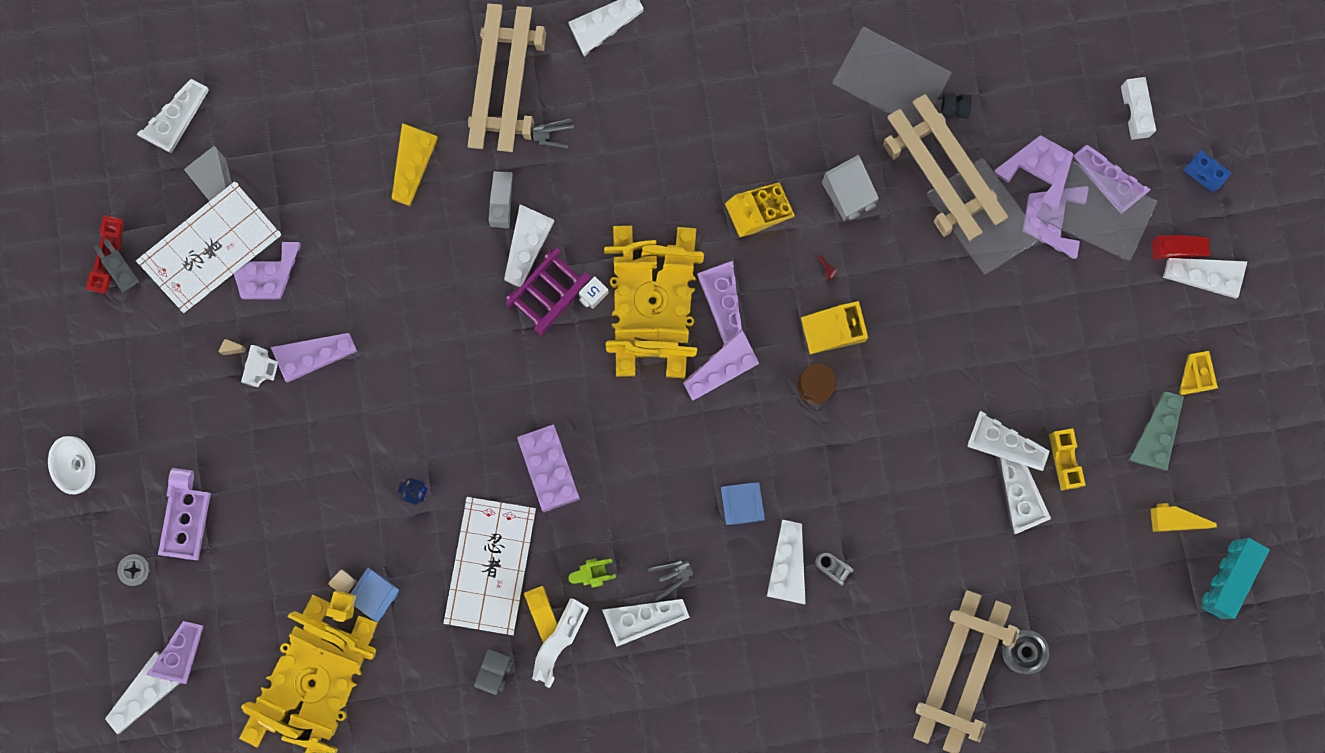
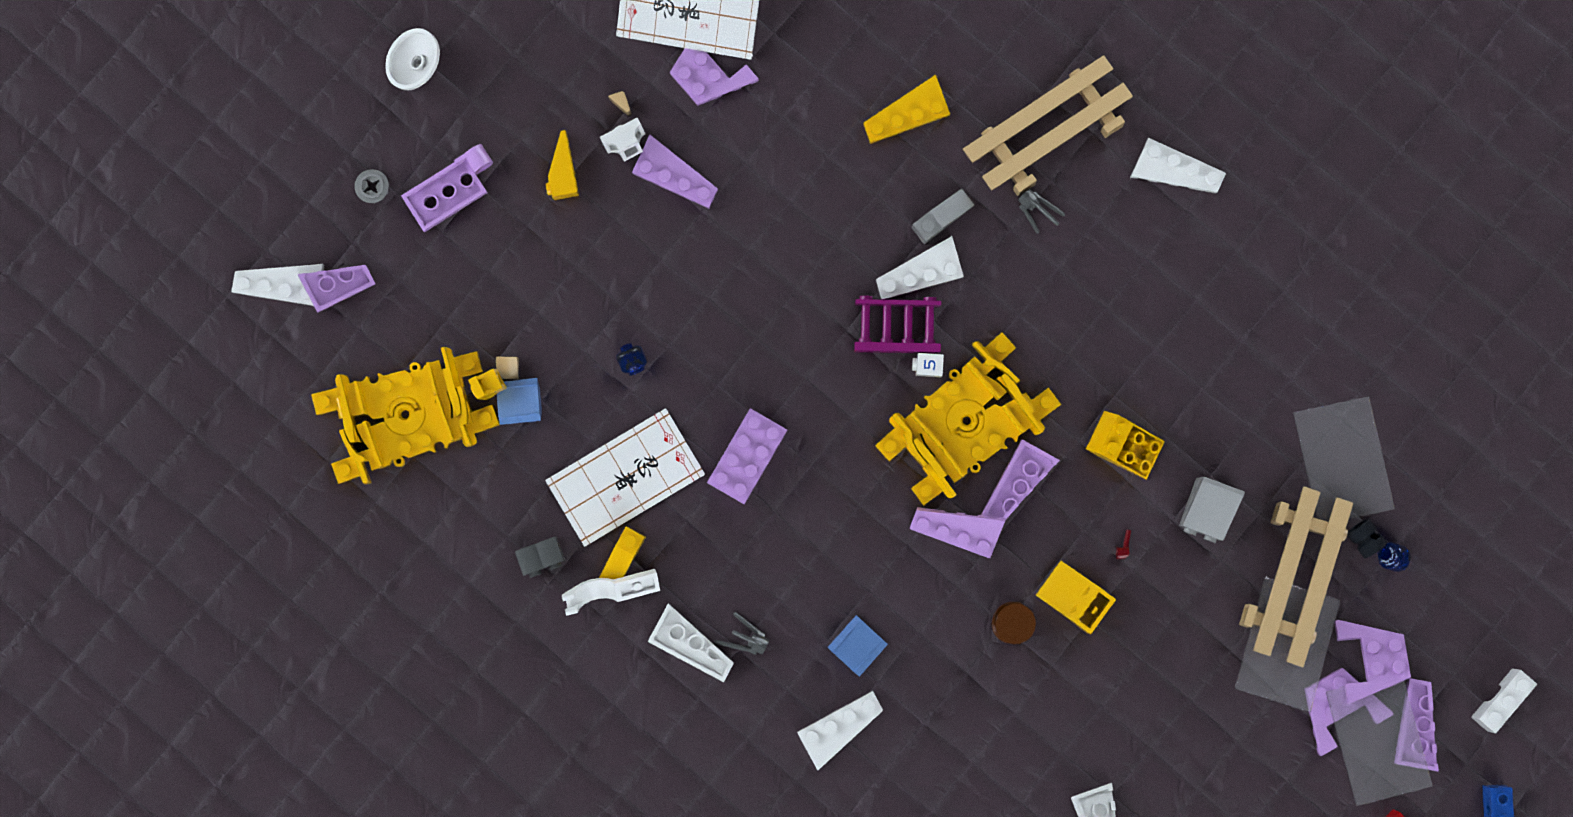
camera: 55 degrees right, 5 degrees up
lime hinge [568,558,616,588] -> none
light grey piece [815,553,854,586] -> none
none -> yellow slope [545,130,579,200]
none -> clear blue head [1378,542,1411,572]

